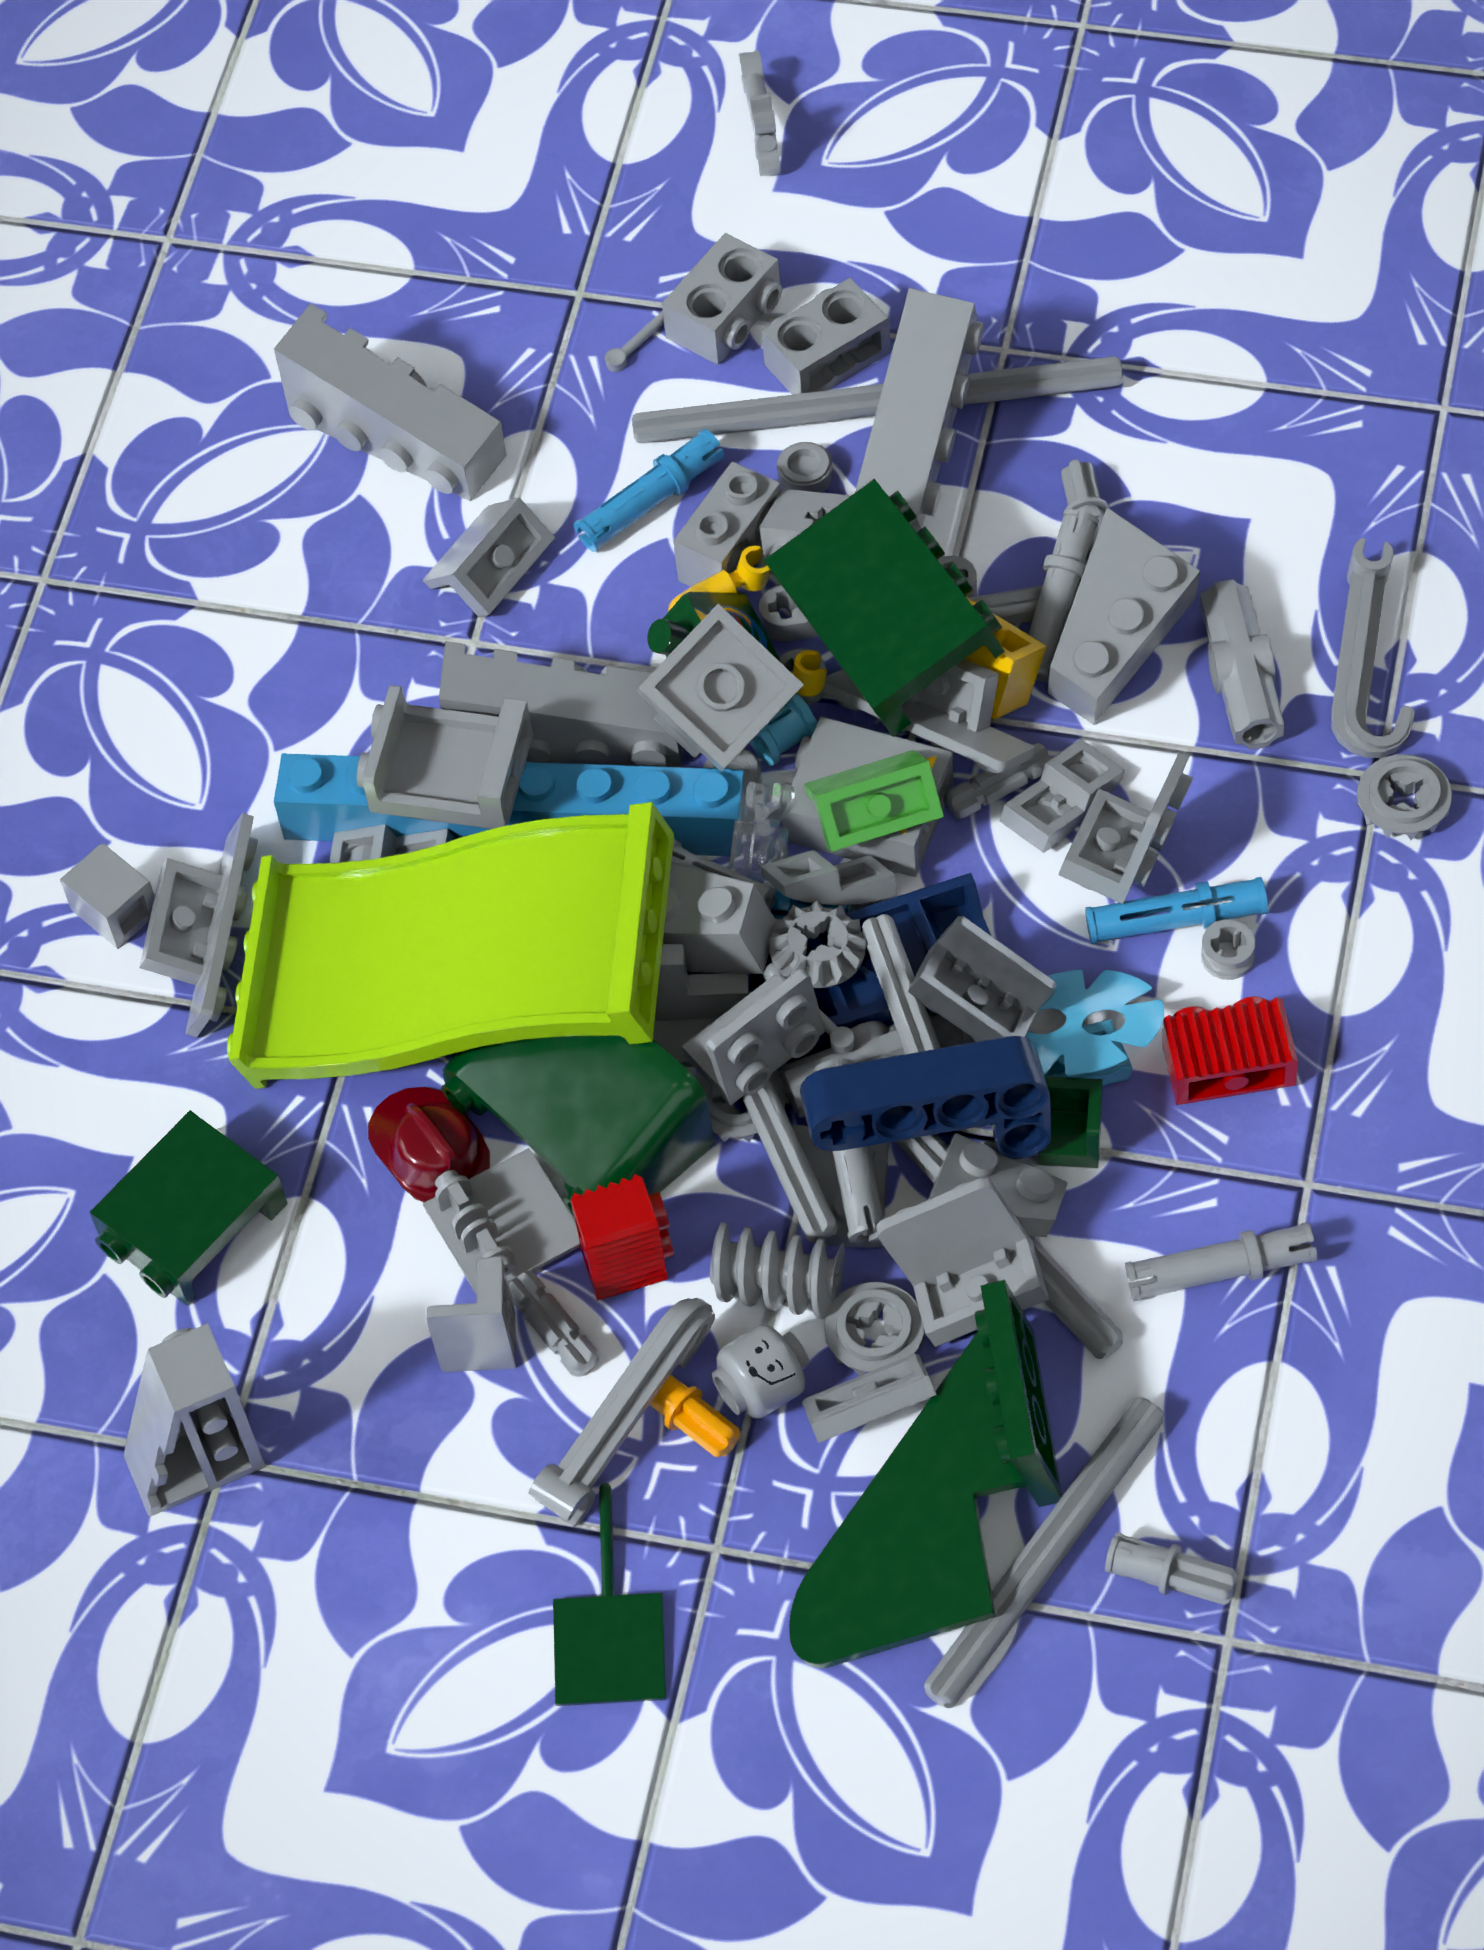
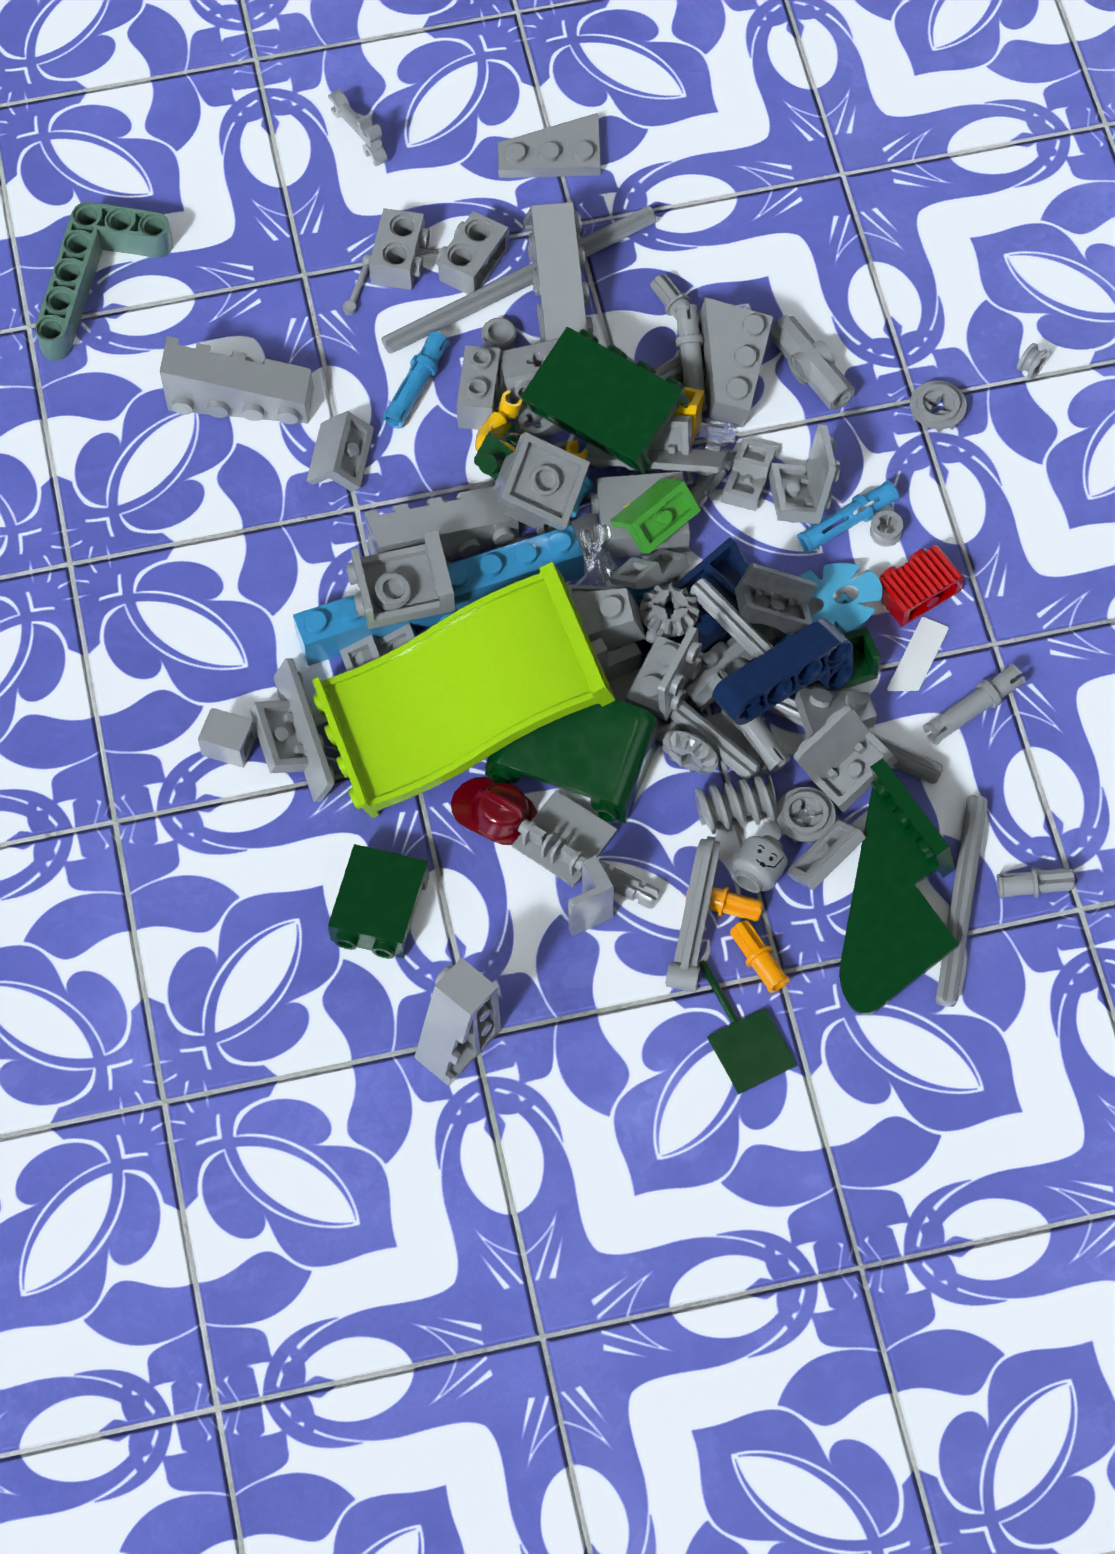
camera: 30 degrees left, 5 degrees up
red brick [570,1174,675,1301] -> none
light grey piece [1331,538,1414,758] -> none
none -> sand green beam [35,202,173,361]
none -> light grey tile [373,572,412,611]
none -> light grey wing [498,113,601,178]
none -> light grey gear [662,731,719,775]
none -> clear plate [698,418,739,453]
none -> light orange axle [730,920,790,994]
none -> white sticker [887,617,949,691]

